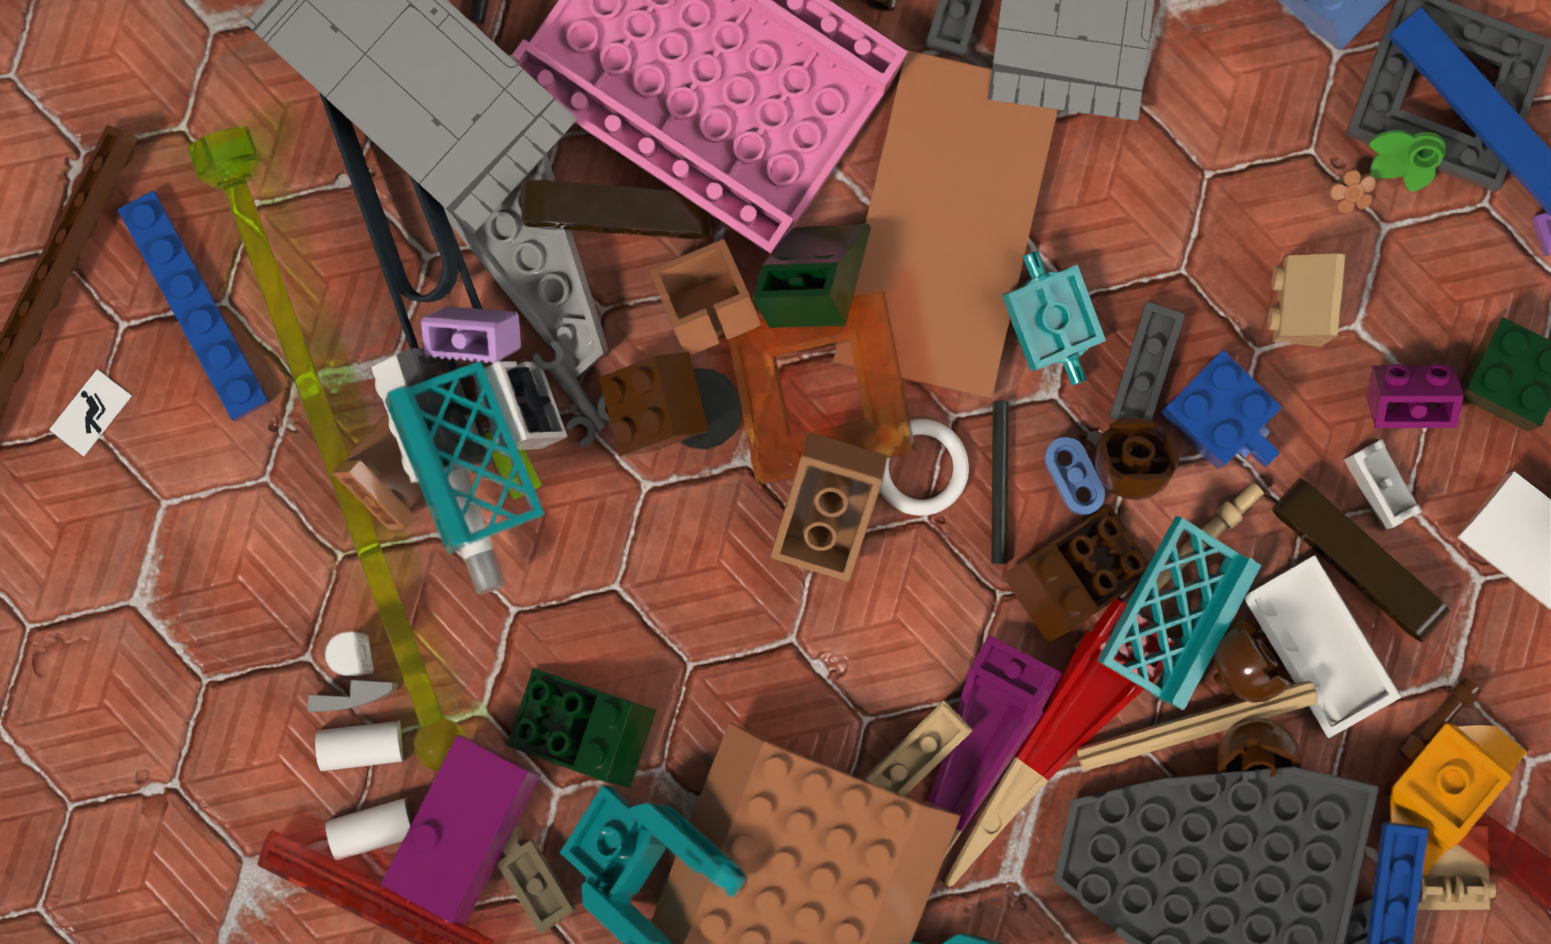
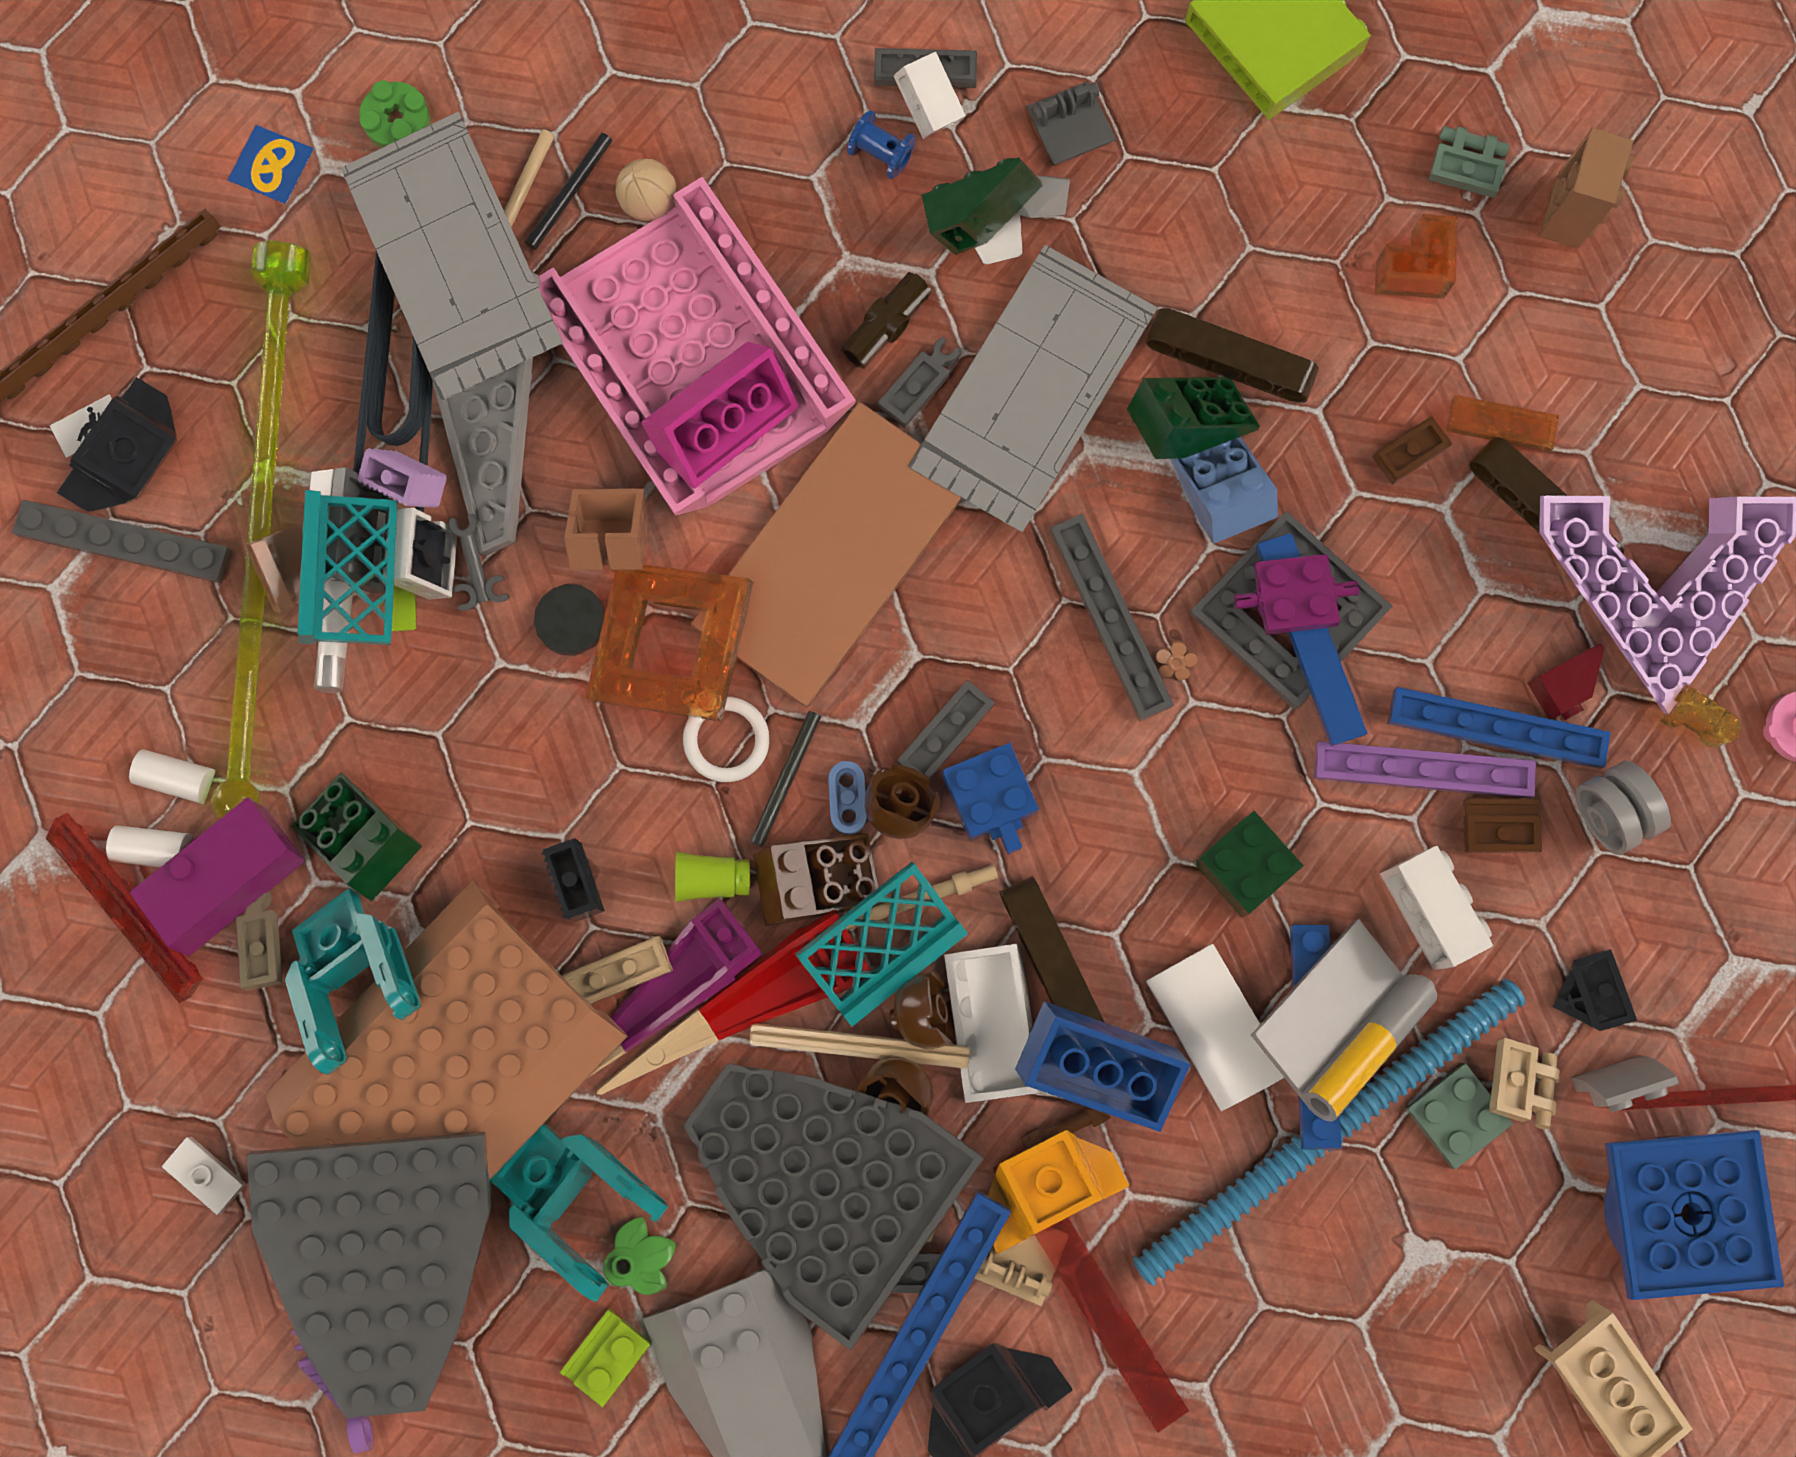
camera: 20 degrees right, 5 degrees down
blue plate [117,190,270,421] -> none
light grey slope [307,680,398,711] -> none
white brick [325,631,374,676] -> none
dark brown beam [521,180,711,239] -> none
reddish brown brick [599,352,709,457] -> none
dark green slope [753,224,871,328] -> none
medium nougat brick [770,432,888,582] -> none
teal plate [1002,250,1106,385] -> none
tan slope [1268,253,1345,347] -> none
white hinge [1344,439,1422,530] -> none
magenta brick [1367,364,1464,428] -> none
bright green plate [1369,130,1446,192] -> none
none -> dark grey plate [12,500,232,584]
none -> black piece [57,377,177,512]
none -> blue sticker [228,125,314,204]
none -> black brick [541,838,605,922]
none -> dark pink slope [641,342,799,488]
none -> lime plant [675,851,750,903]
none -> blue brick [1015,1001,1191,1132]
none -> dark grey plate [1049,514,1174,722]
none -> magenta plate [1234,554,1359,635]

